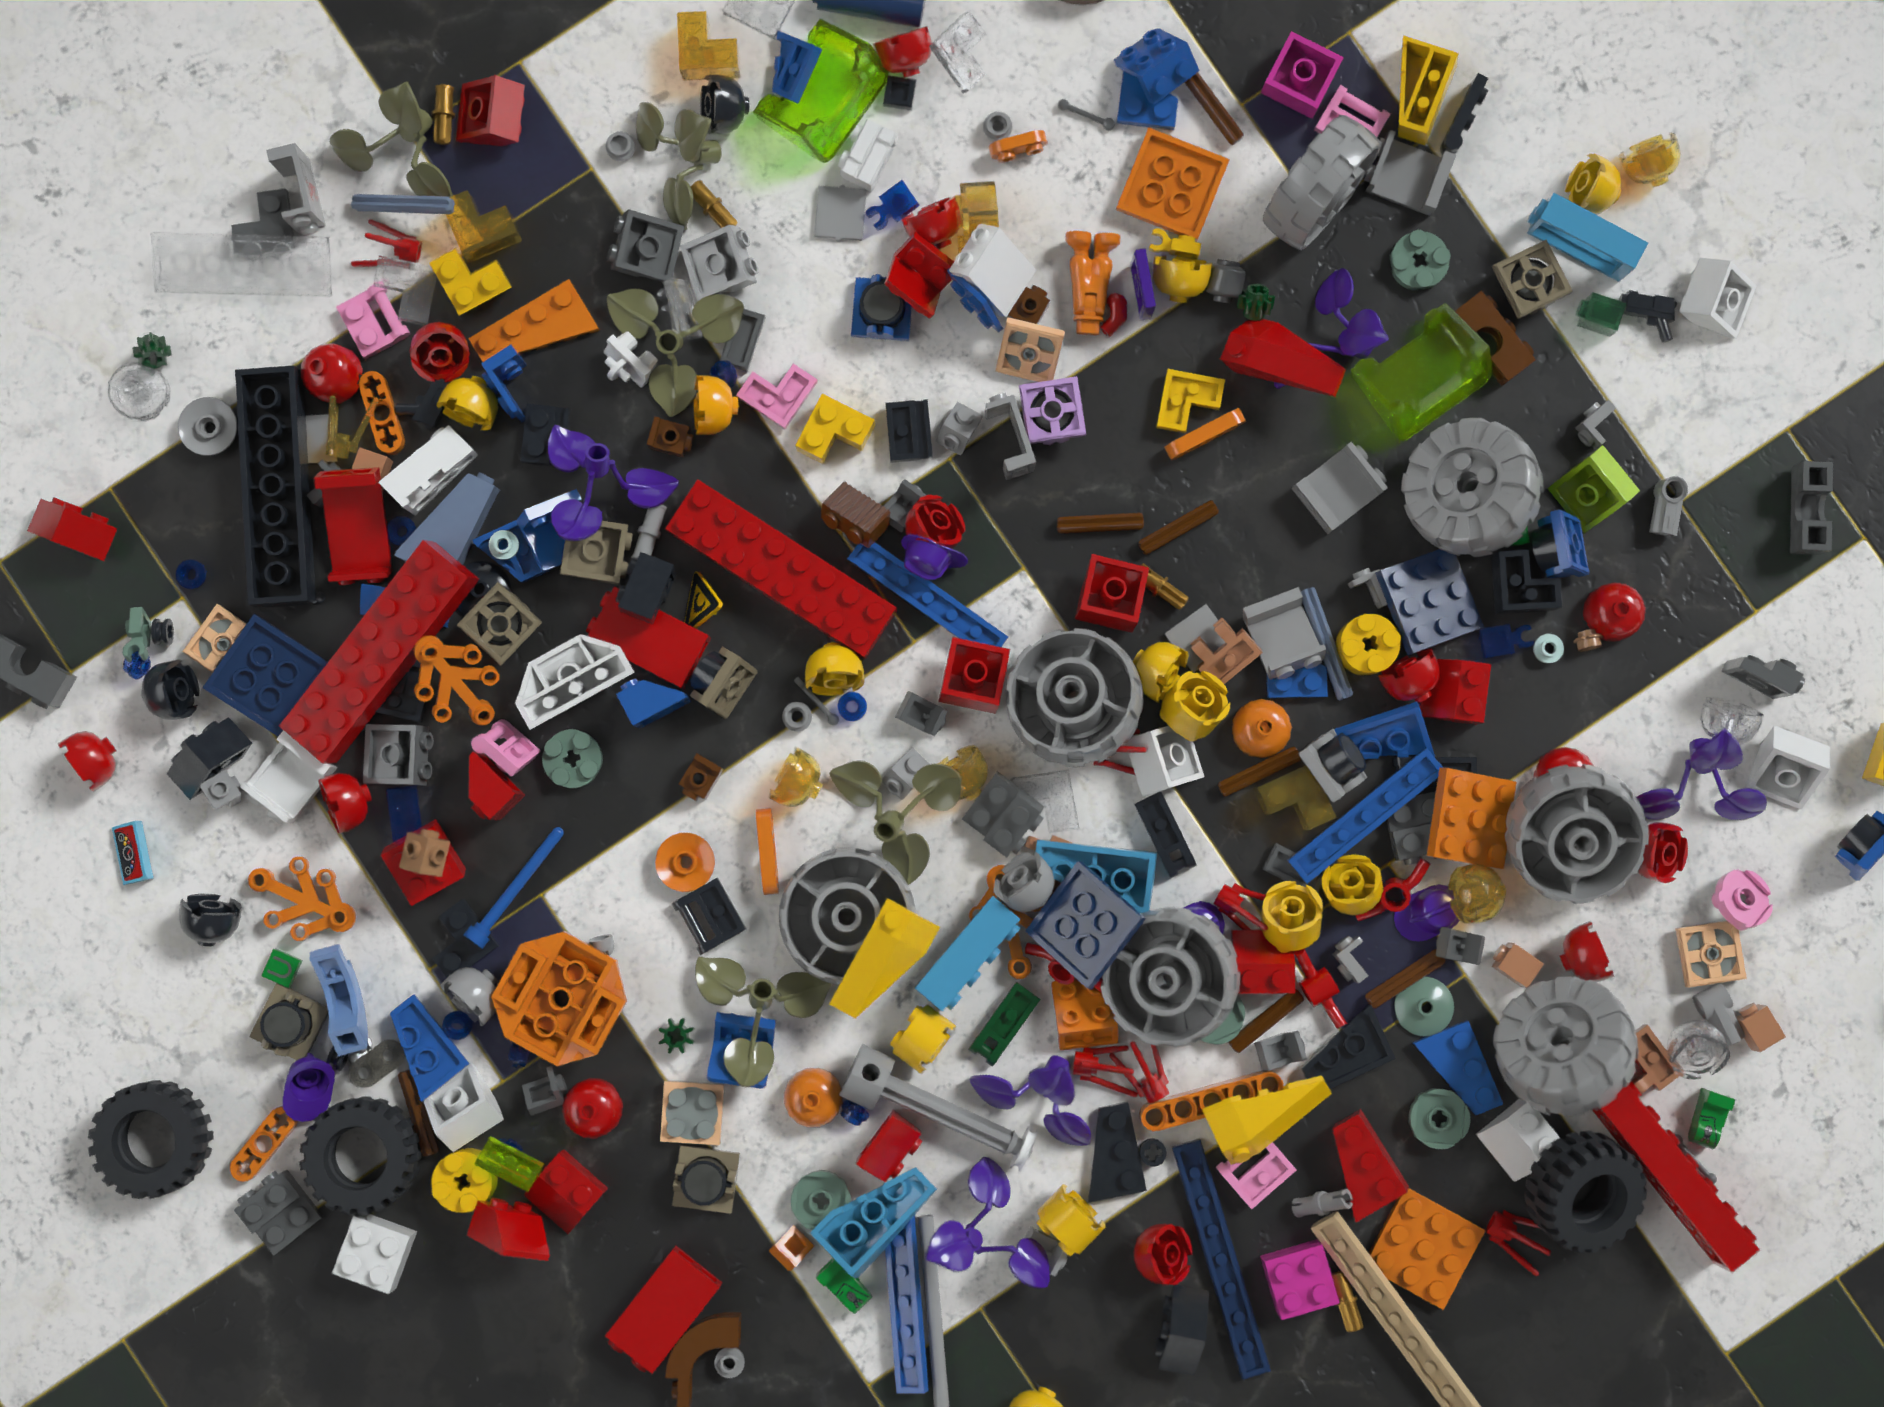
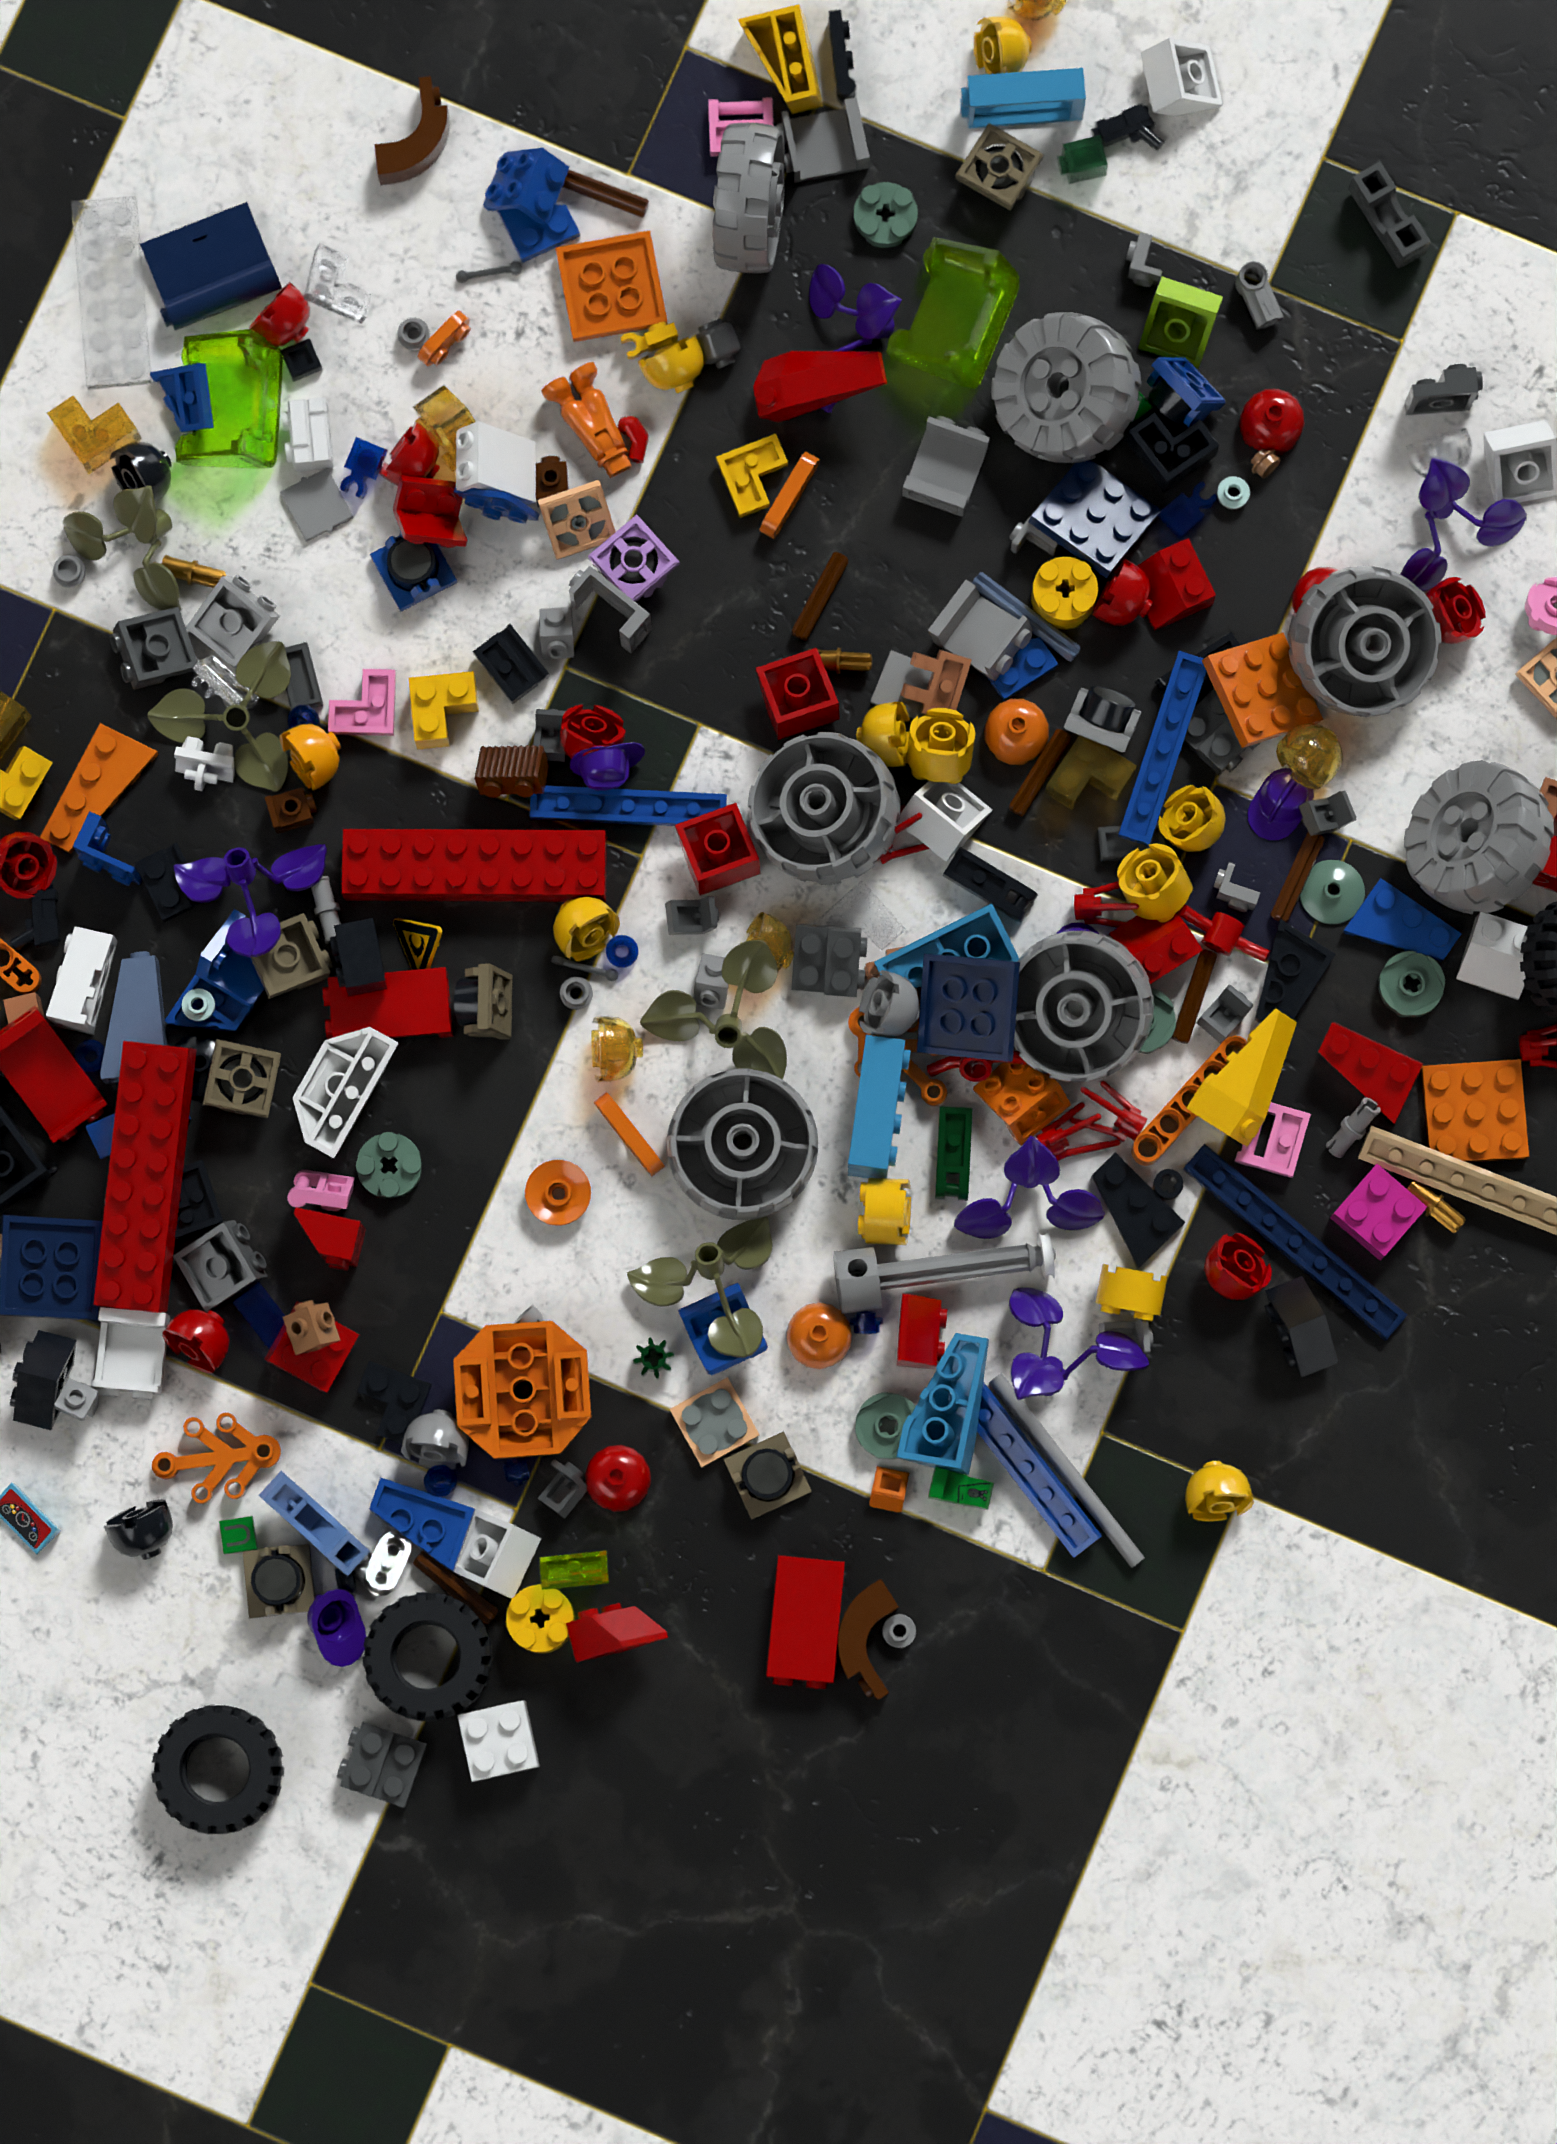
camera: 30 degrees left, 5 degrees down
orange beam [230,1106,298,1182] -> none
orange plant [414,636,499,725] -> none
yellow cylinder [436,376,498,431] -> none
blue piece [463,827,564,949] -> none
red slope [524,1149,608,1234] -> none
blue slope [616,679,692,729] -> none
black plate [672,877,747,955] -> none
reddish brown brick [679,753,724,801] -> none
yellow wedge [829,898,940,1019] -> none
reddish brown axle [1057,513,1144,533] -> none
dark purple tile [1130,248,1156,321] -> none
dark green gear [1237,284,1275,321] -> none
dark pink brick [1261,31,1344,119] -> none
blue wing [1334,702,1435,759] -> none
red piece [1355,858,1431,922] -> none
reddish brown arch [1448,291,1536,386] -> none
nougat brick [1491,942,1544,988] -> none
red cylinder [1559,921,1614,982] -> none

